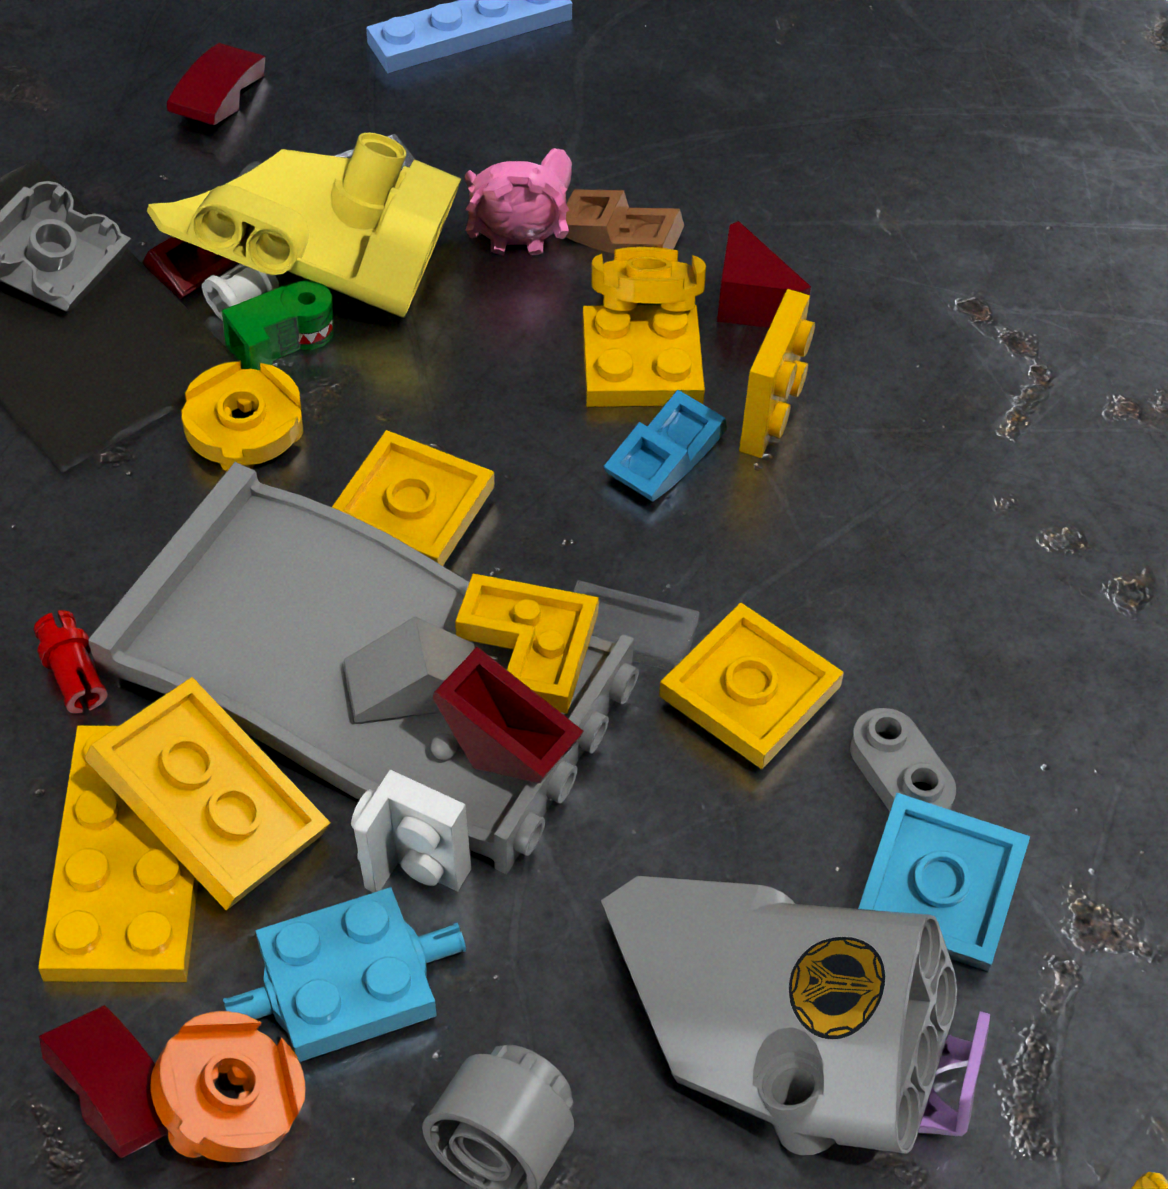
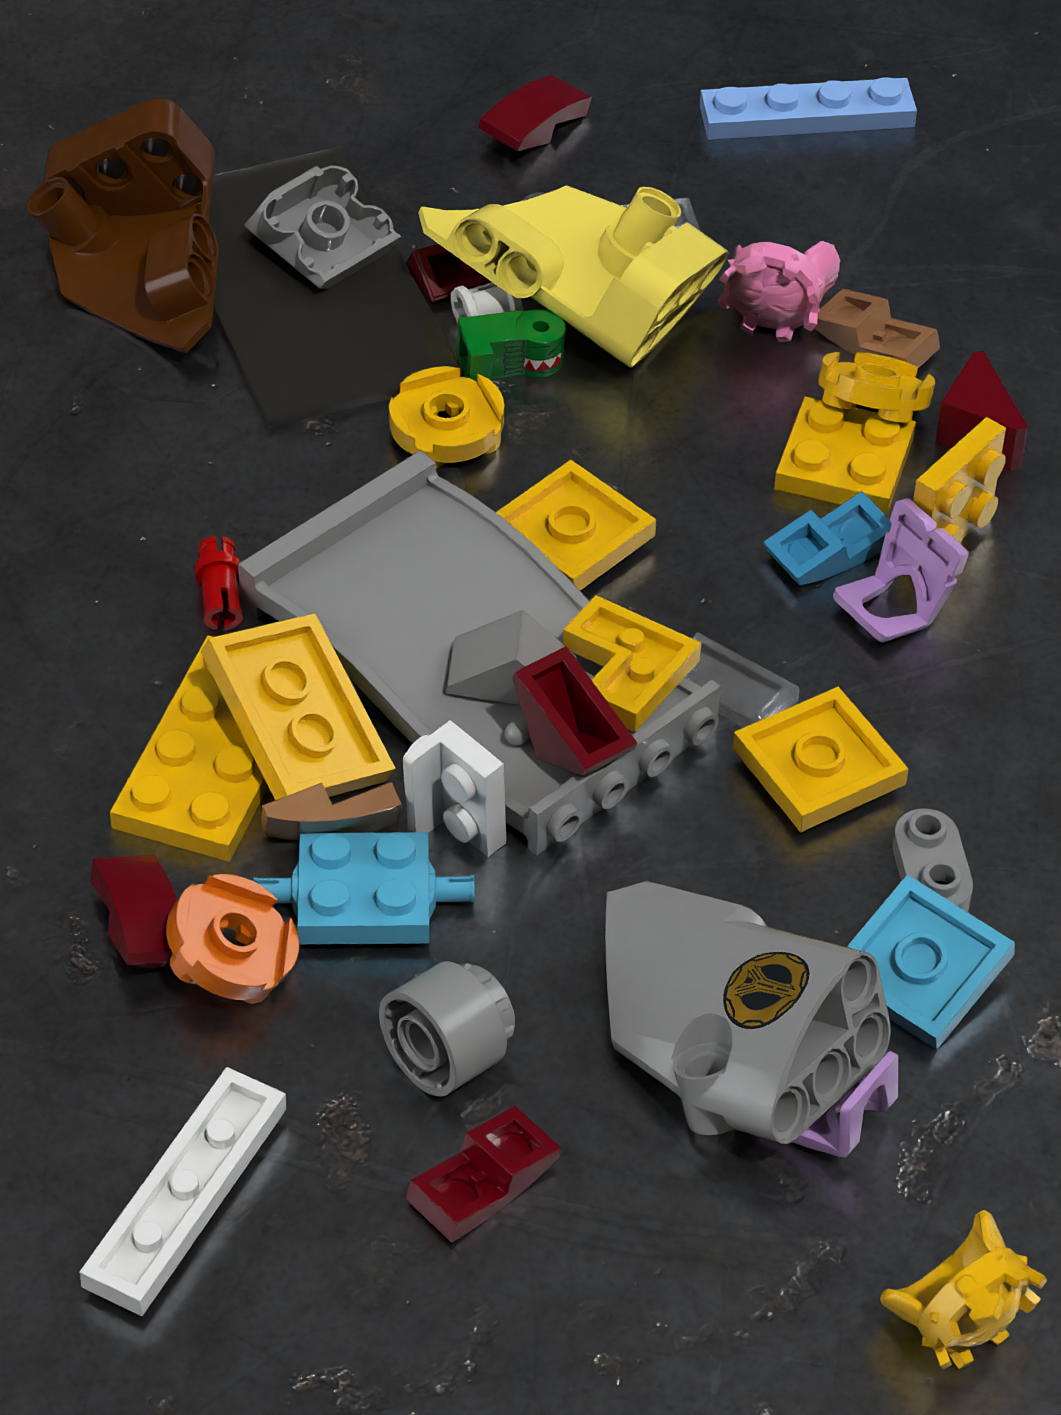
camera: 20 degrees right, 5 degrees down
none -> medium nougat slope [261,782,402,840]
none -> lavender piece [833,498,969,642]

